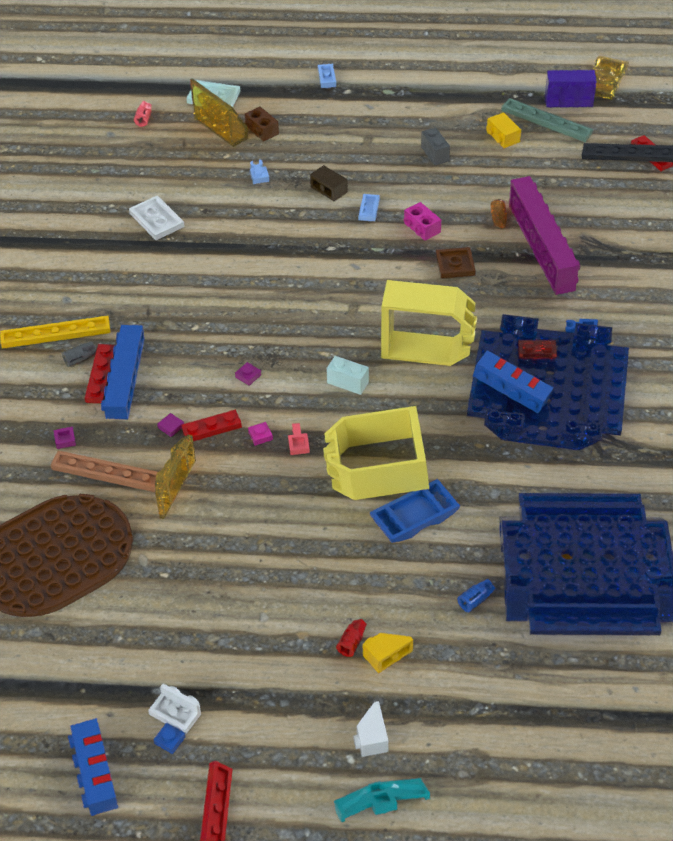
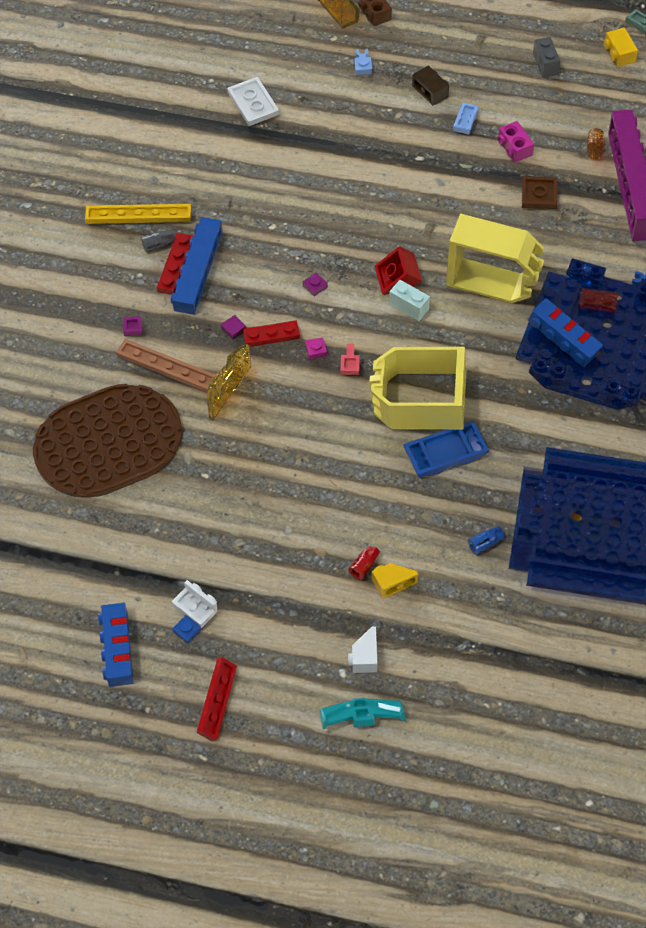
camera: 10 degrees right, 10 degrees up
none -> red slope [374,246,422,295]

